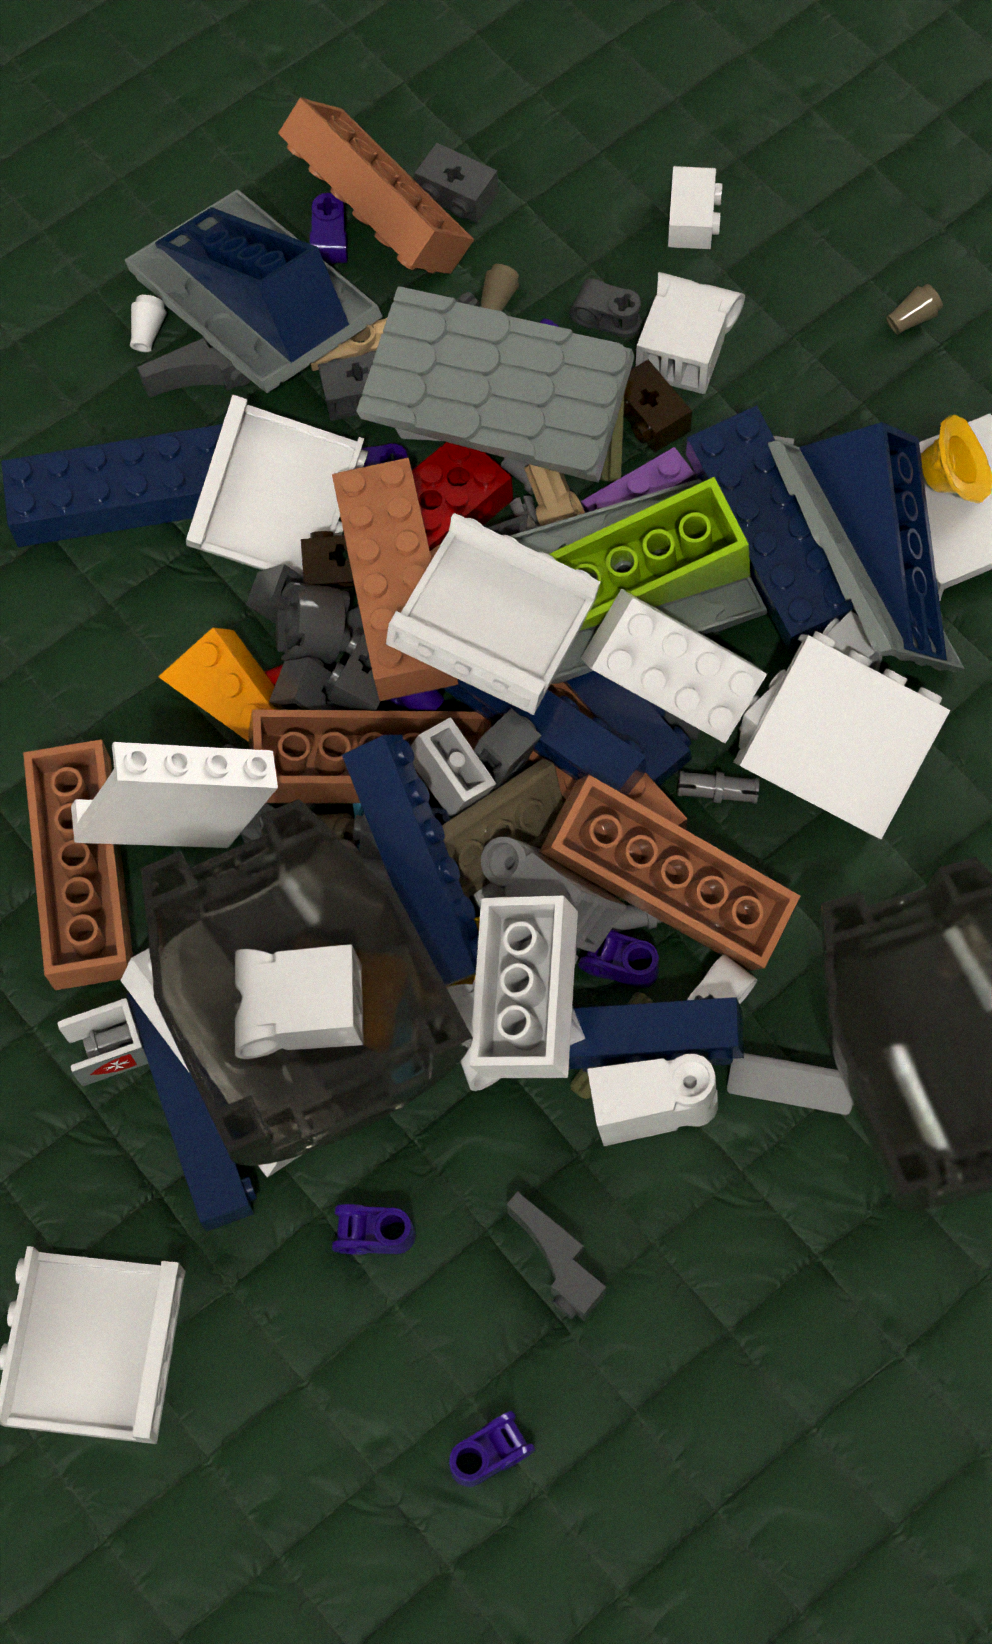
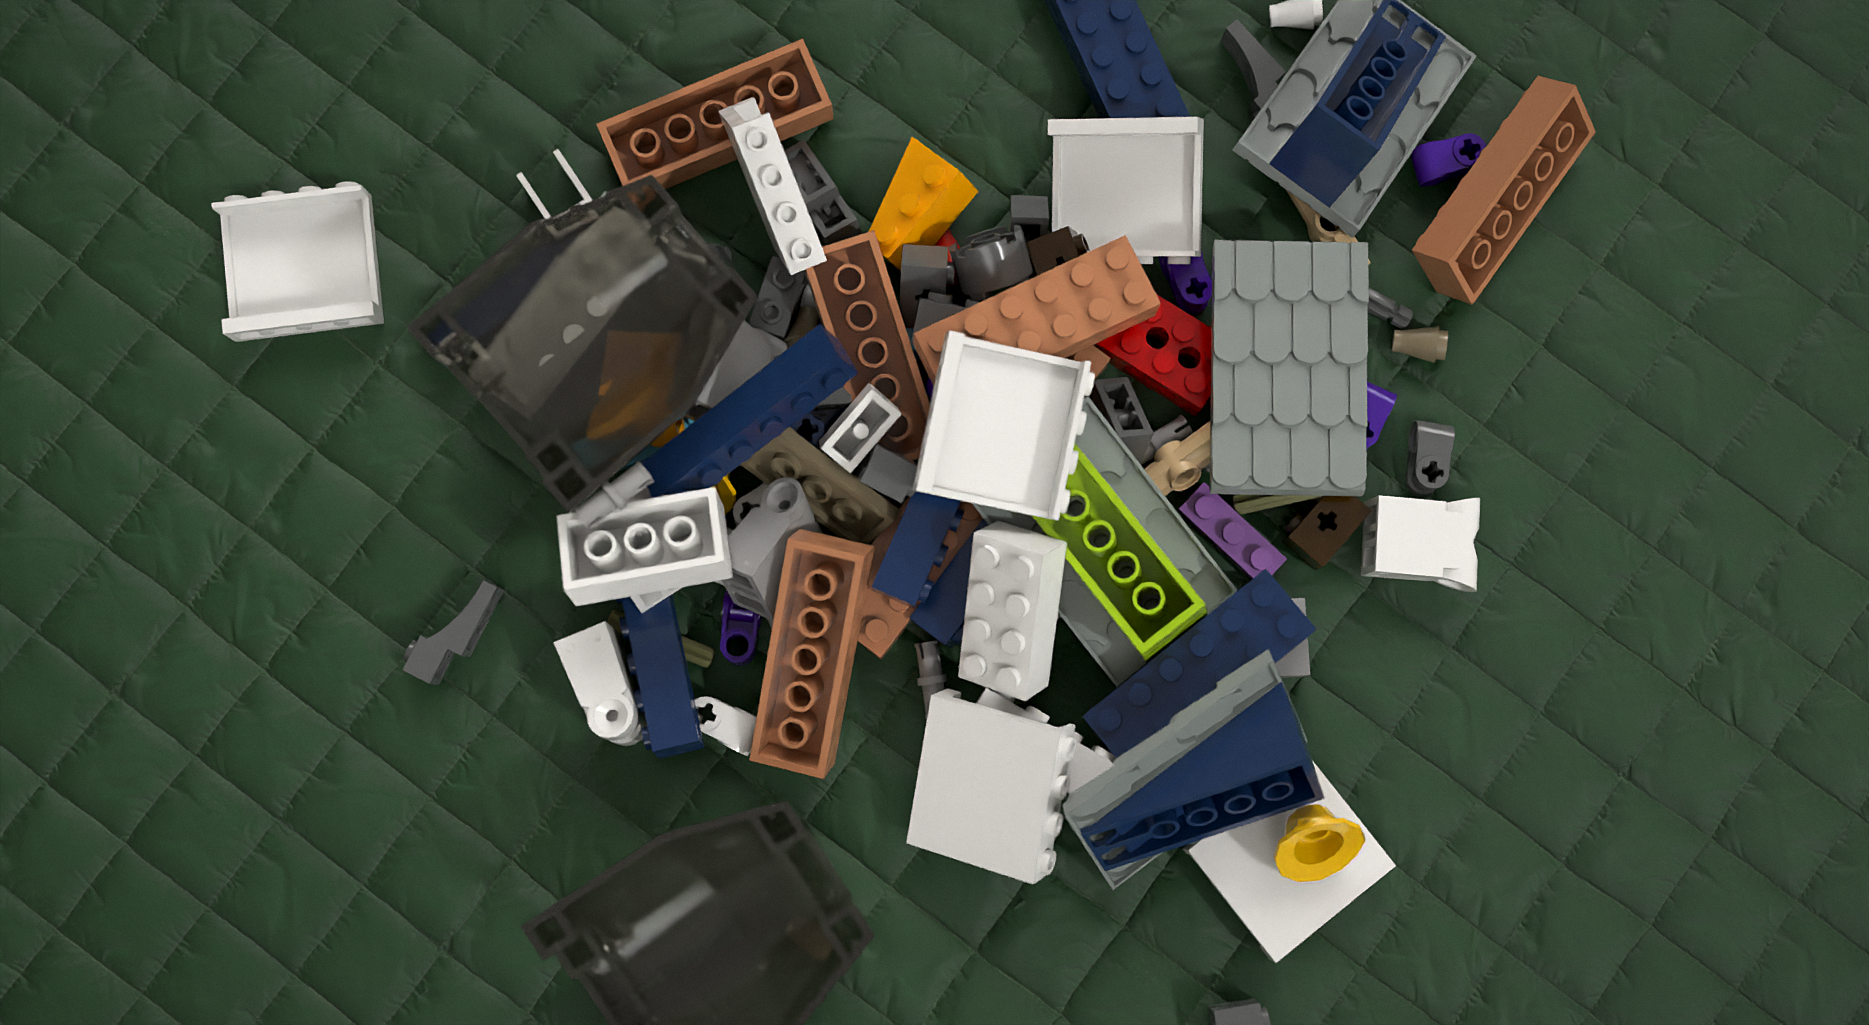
camera: 65 degrees right, 15 degrees up
light grey pin [83,1023,133,1059] -> none
white piece [235,944,364,1059] -> none
dark grey brick [318,351,376,421] -> none
dark purple piece [332,1204,416,1255] -> none
dark grey brick [415,143,499,223] -> none
dark purple piece [449,1411,536,1487] -> none
white brick [668,166,722,249] -> none
light grey slope [727,1053,859,1115] -> none
dark tan cone [886,284,943,335] -> none
none -> light grey pin [573,461,654,530]

